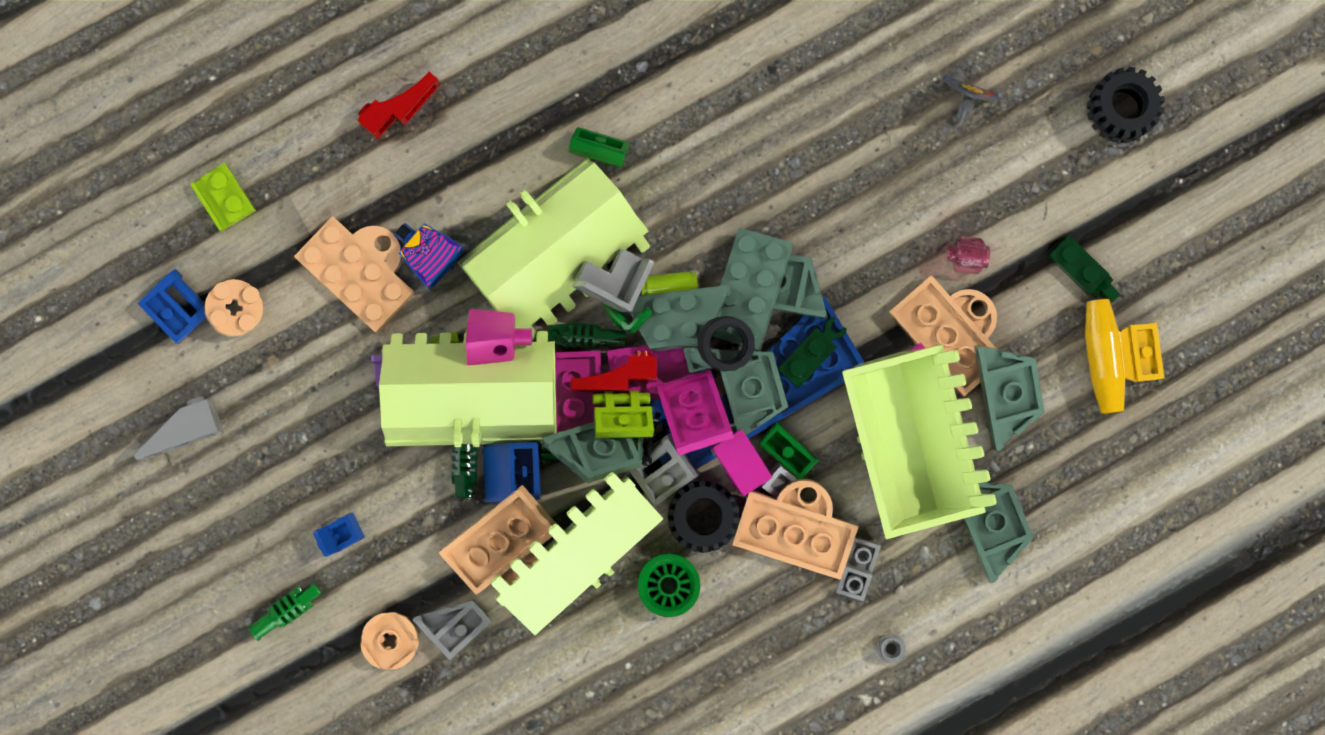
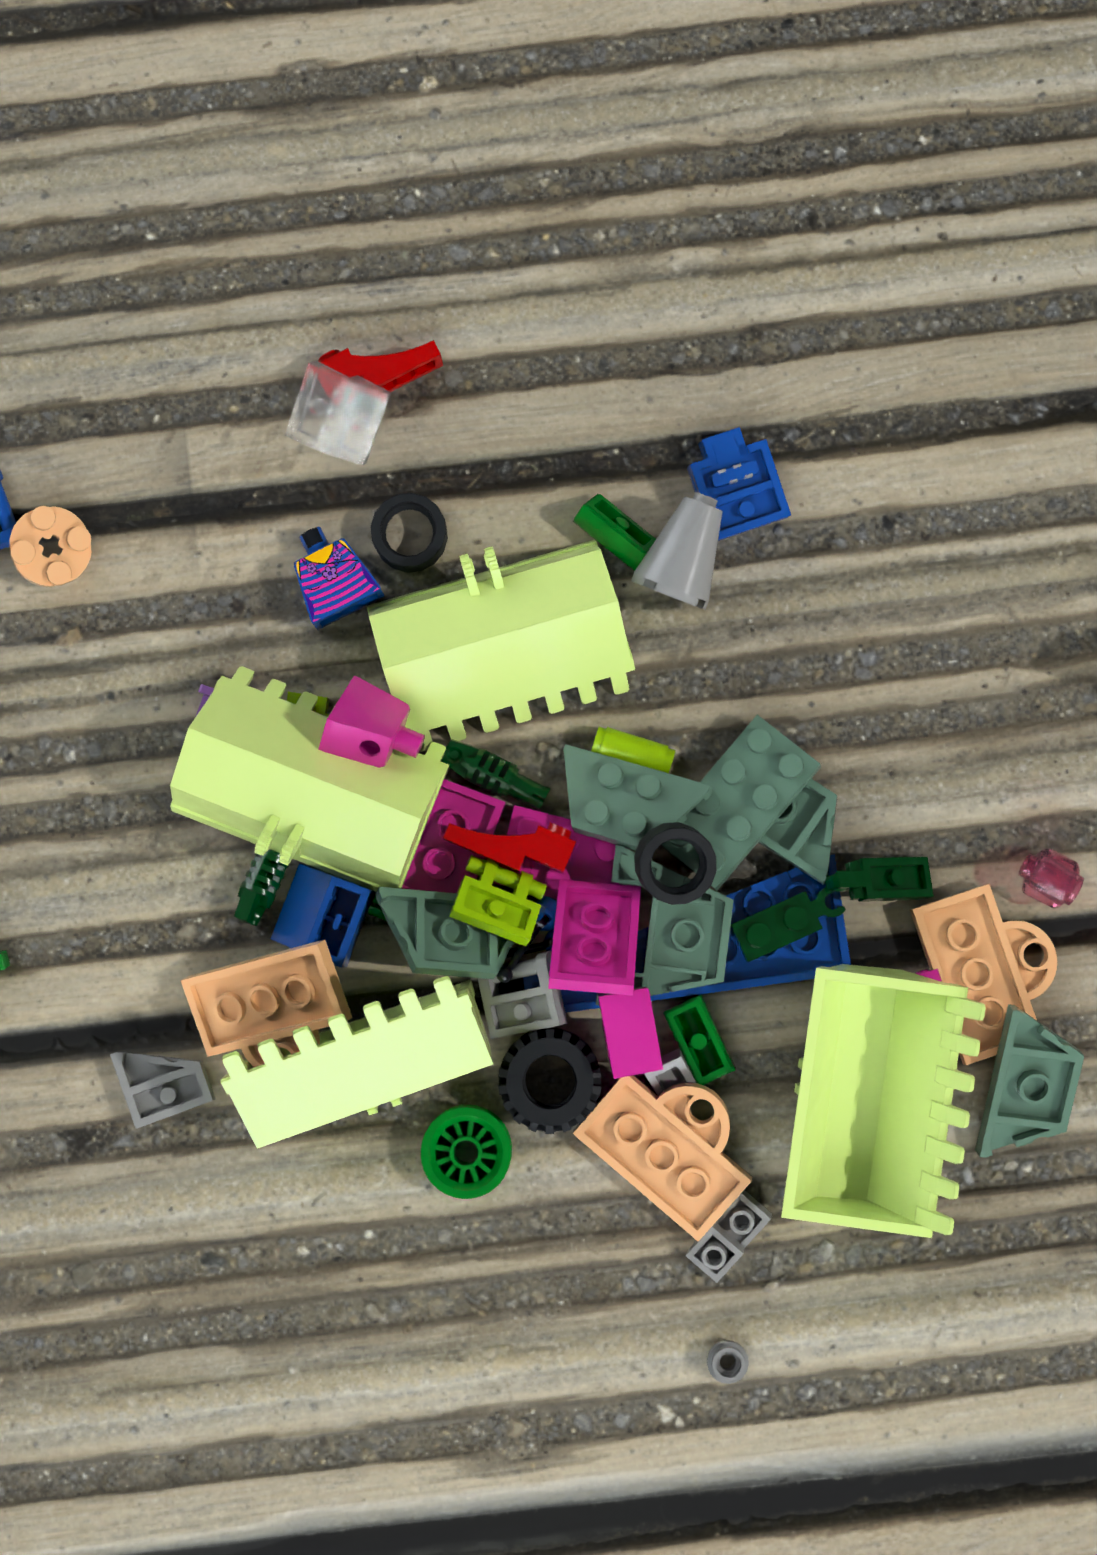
camera: 30 degrees right, 0 degrees up
lime plate [190,162,256,232] -> none
light nougat plate [294,216,415,333] -> none
blue bracket [313,512,366,557] -> none
light nougat plate [361,612,419,670] -> none
light grey panel [572,249,654,312] -> none
green piece [604,304,652,333] -> none
sand green wing [963,482,1034,584] -> none
none -> clear slope [285,360,391,465]
none -> black tyre [370,492,448,573]
none -> light grey cone [631,492,723,610]
none -> blue piece [687,427,791,541]
none -> dark green hinge [825,857,934,902]

